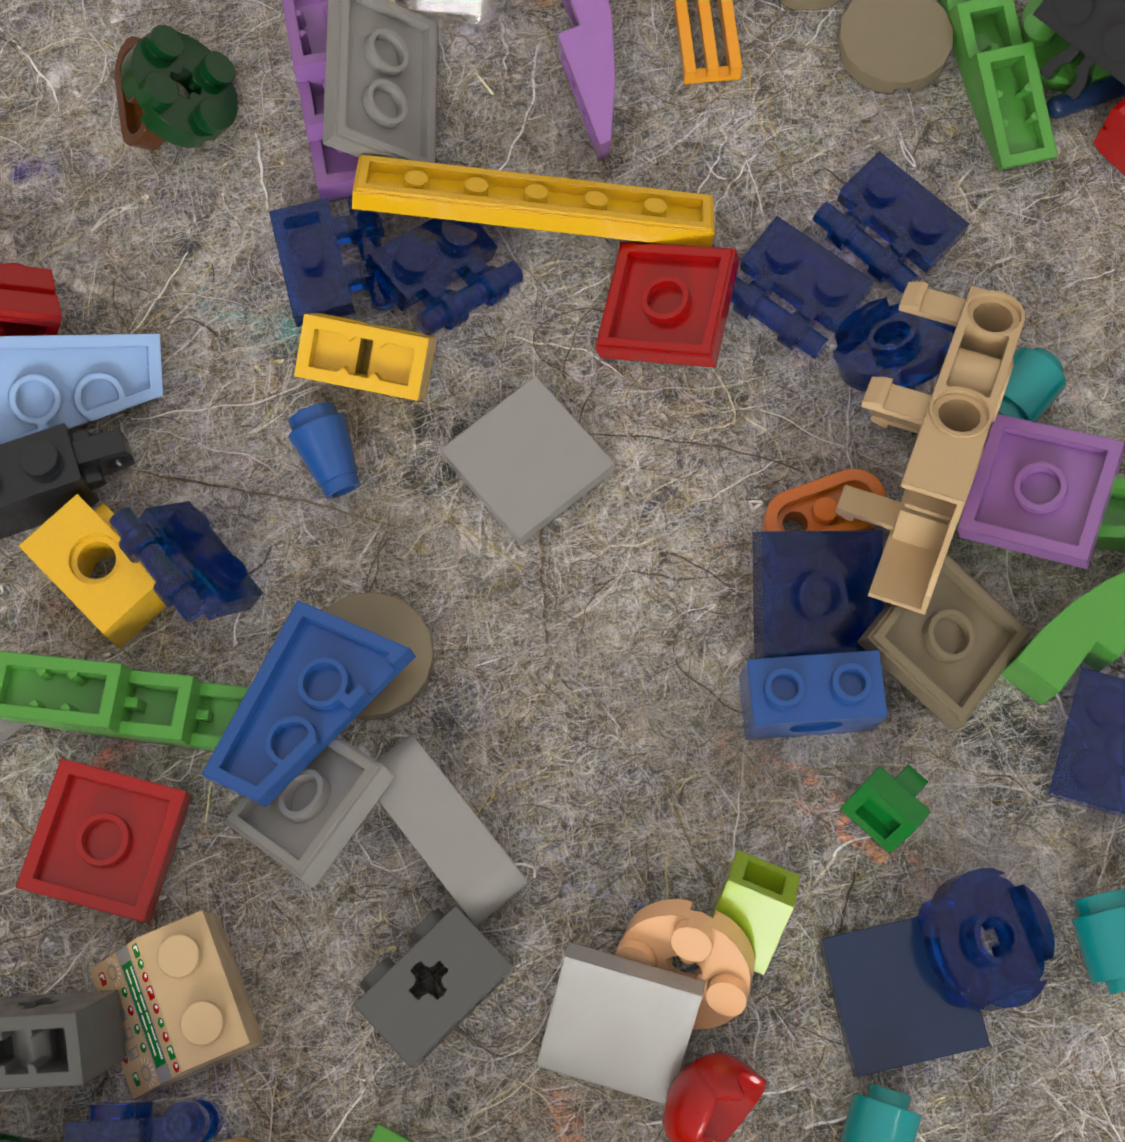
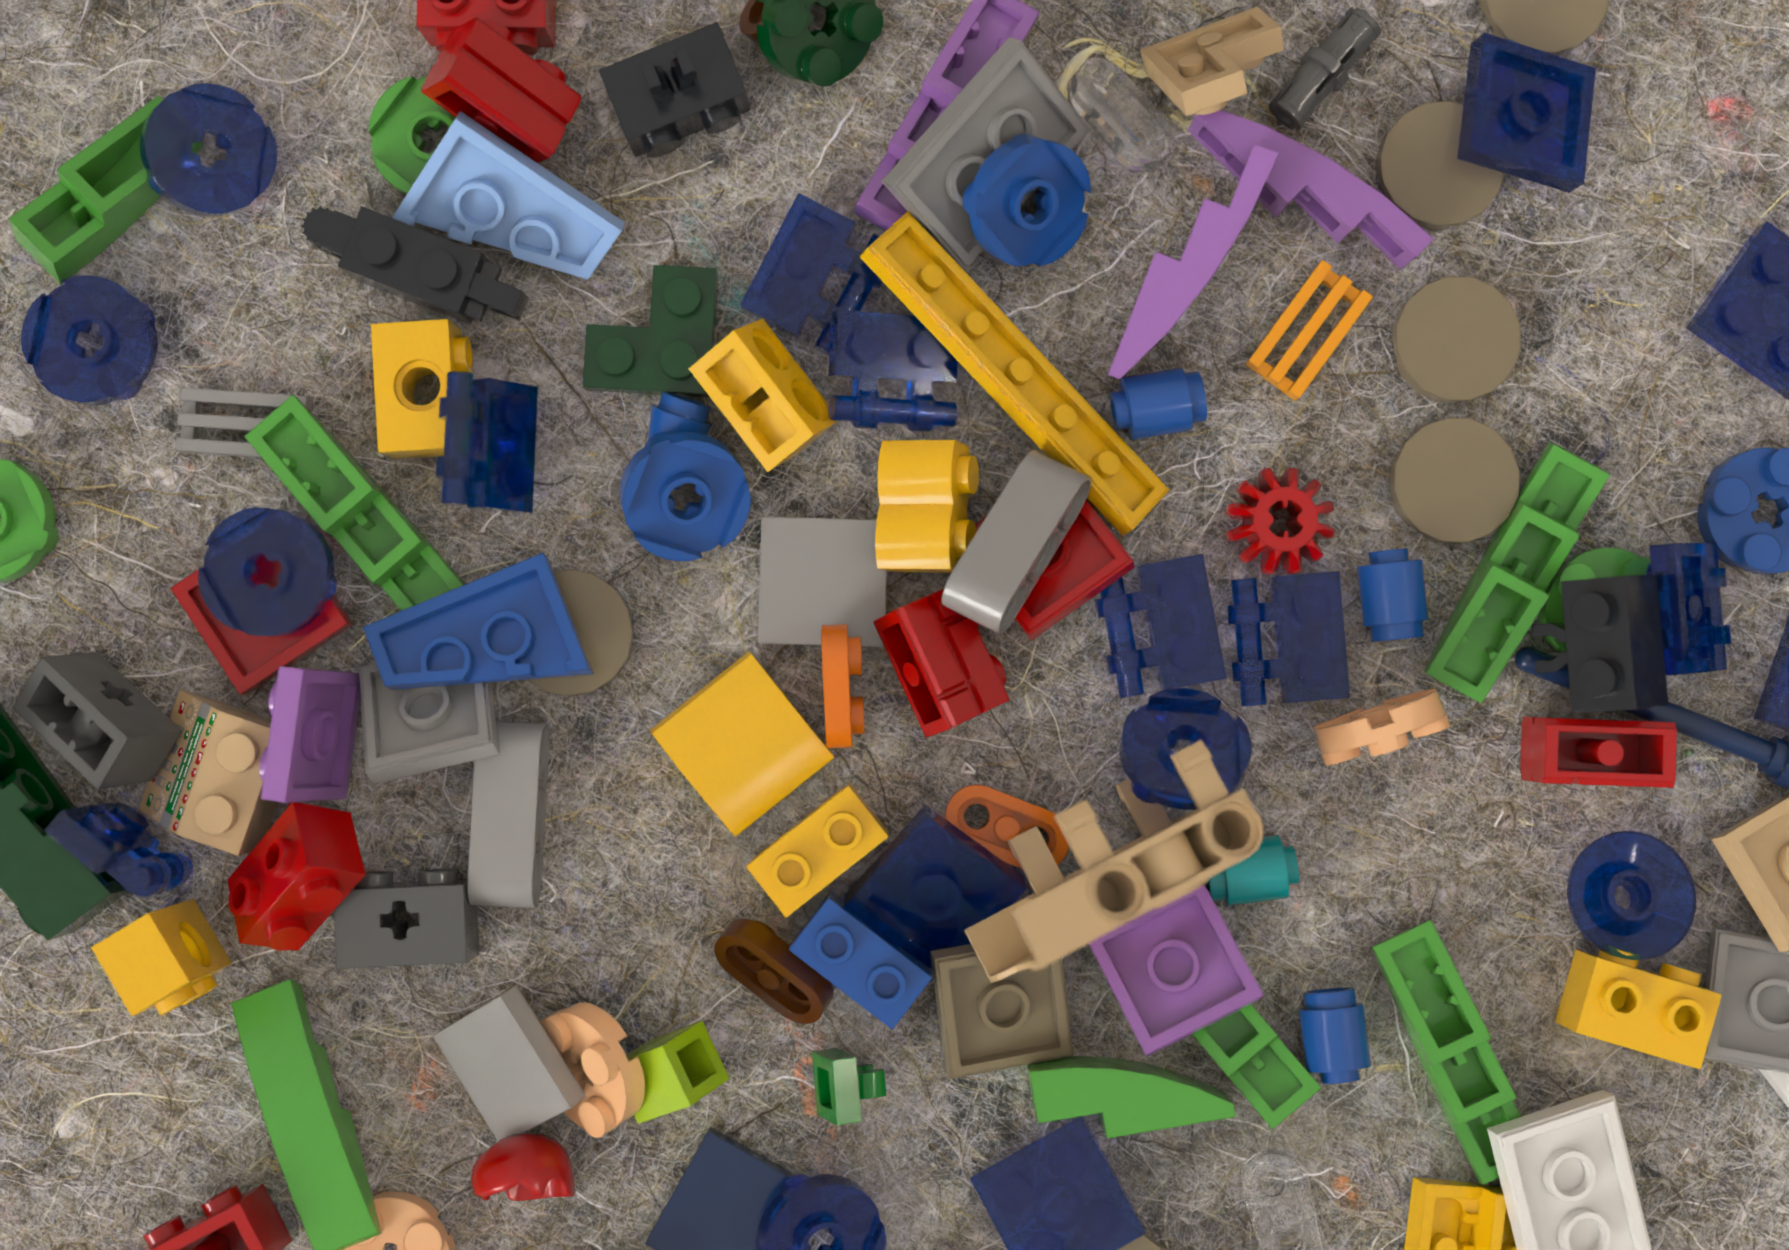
camera: 35 degrees right, 15 degrees up
none -> clear blue plate [198,507,337,637]
none -> red brick [227,802,366,951]
none -> medium lavender plate [259,666,361,803]
none -> dark green plate [583,265,719,398]
none -> black brick [599,22,751,158]
none -> blue plate [619,432,751,561]
none -> yellow slope [650,650,835,837]
none -> reddish brown plate [714,919,834,1024]
none -> yellow brick [746,782,889,918]
none -> orange plate [821,624,865,749]
none -> red brick [873,589,1010,738]
none -> yellow brick [875,440,979,573]
none -> light grey beam [942,450,1092,635]
none -> blue plate [963,133,1091,267]
none -> blue brick [1110,367,1207,441]
none -> red gear [1225,468,1335,575]
none -> light nougat plate [1314,689,1451,766]
none -> blue brick [1357,548,1429,642]

